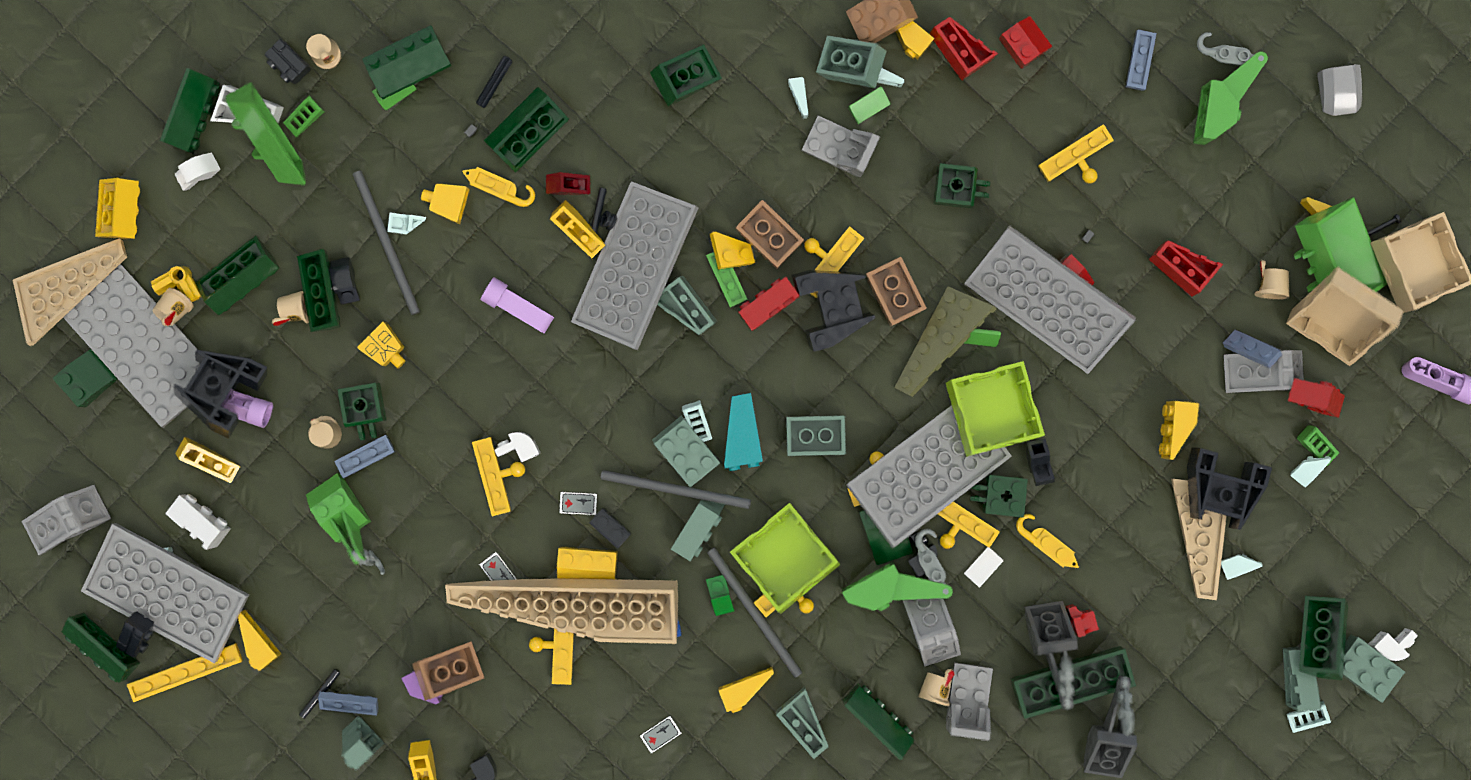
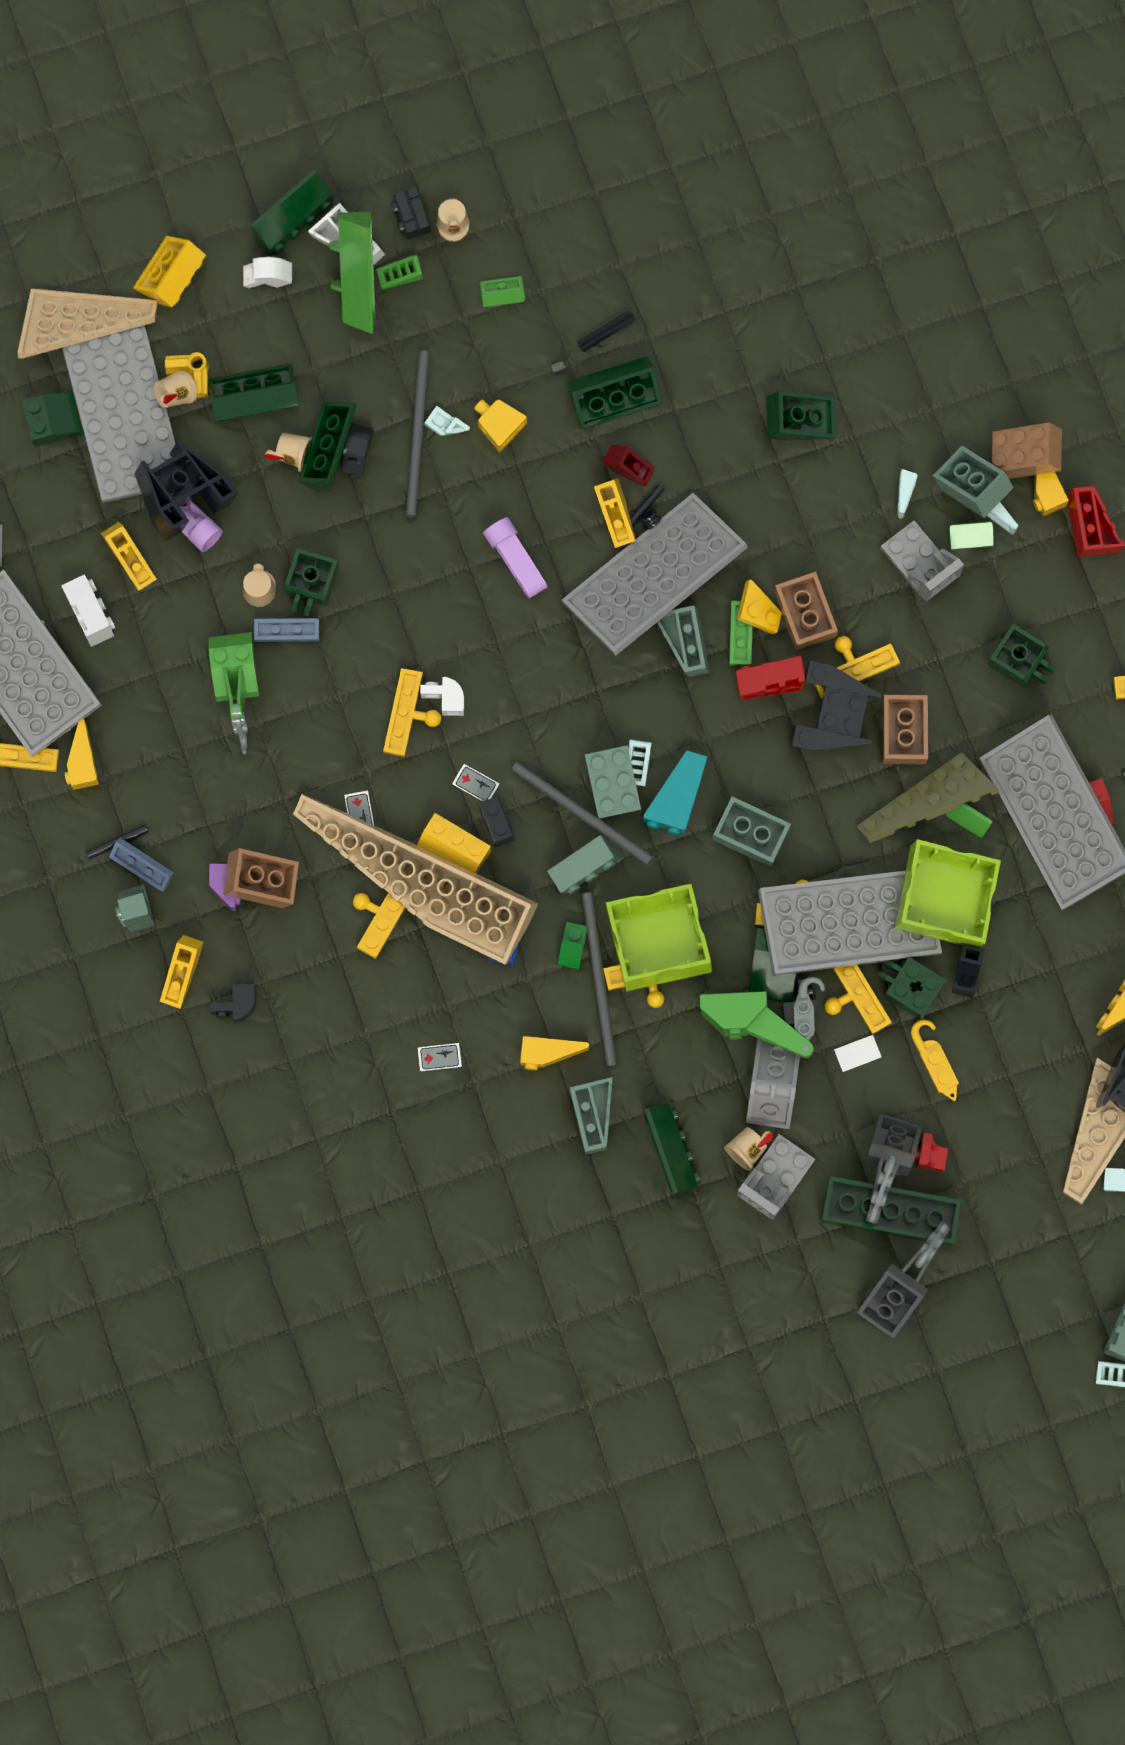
camera: 30 degrees right, 10 degrees down
yellow torso [357,322,406,369] -> none
dark green slope [362,25,451,99] -> none
yellow plate [462,167,535,207] -> none

